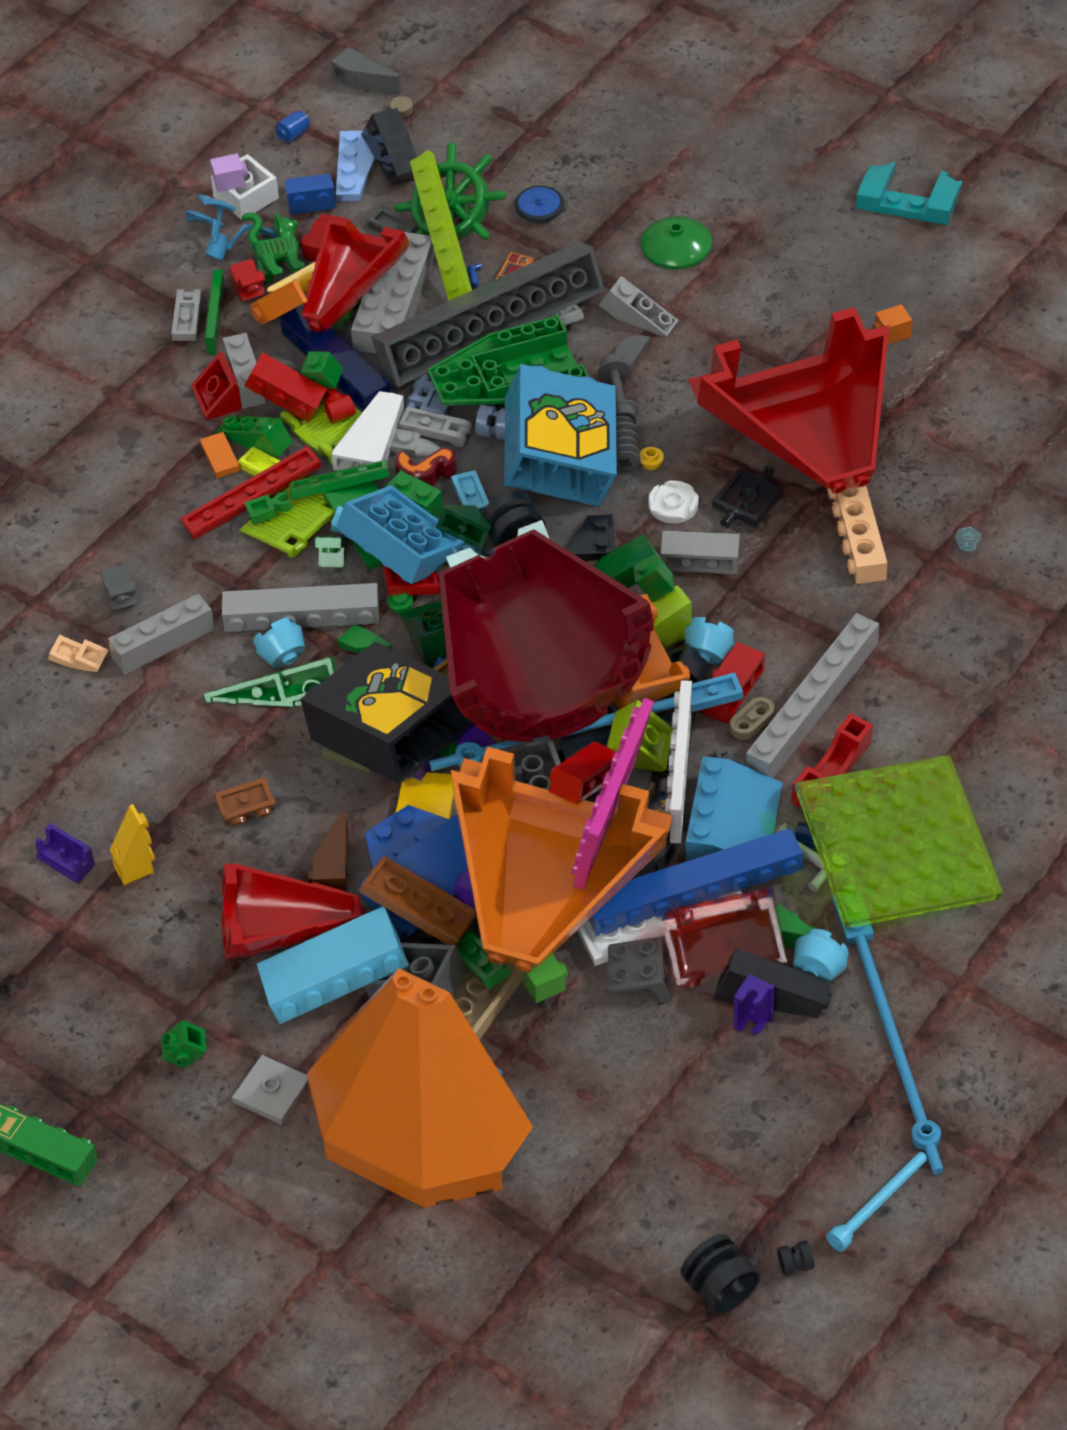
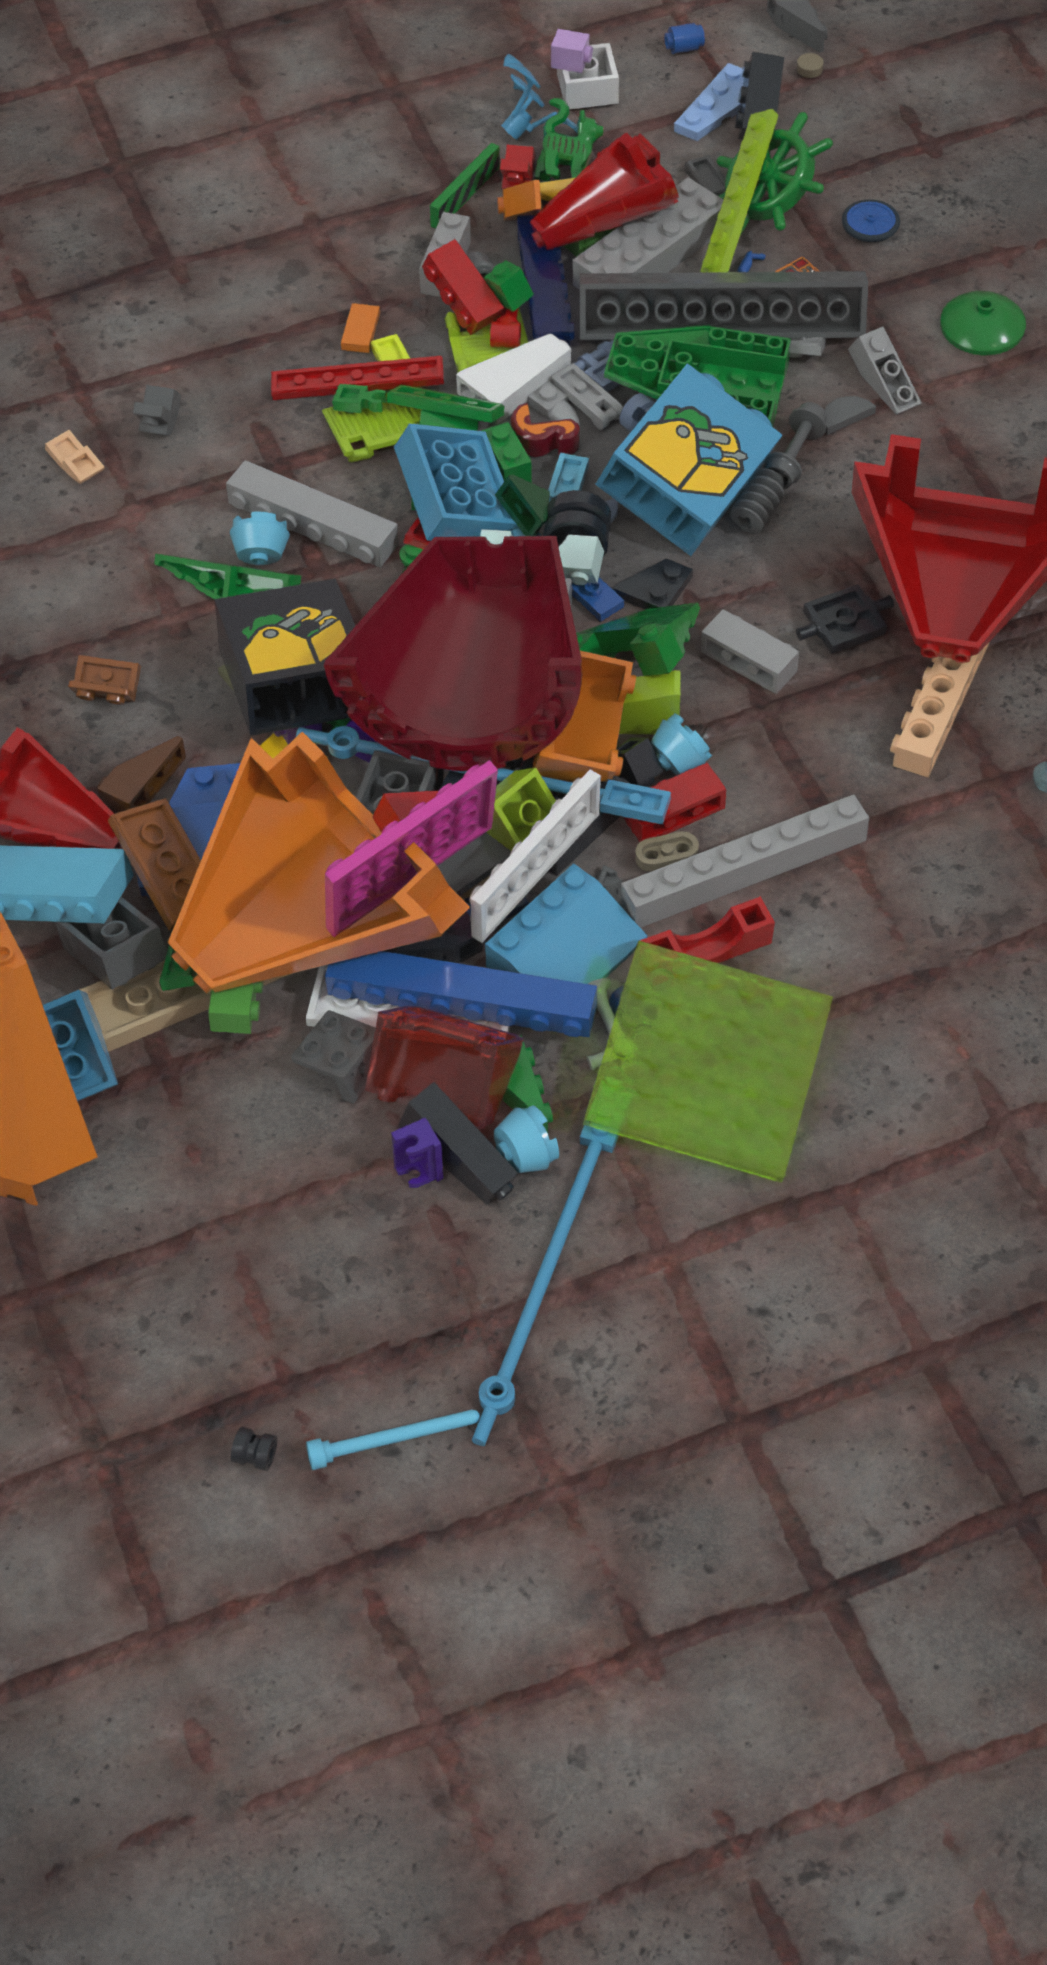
camera: 30 degrees right, 5 degrees up
light grey brick [108,593,215,675] -> none
light grey plate [171,289,202,341] -> none
red slope [190,351,242,419] -> none
green slope [216,415,293,457] -> none
blue bracket [285,174,336,214] -> none
slope [315,535,347,567] -> none
green slope [337,625,393,653] -> none
yellow plate [640,447,664,470] -> none
white tile [648,480,699,524] -> none
black wheel [680,1234,761,1315] -> none

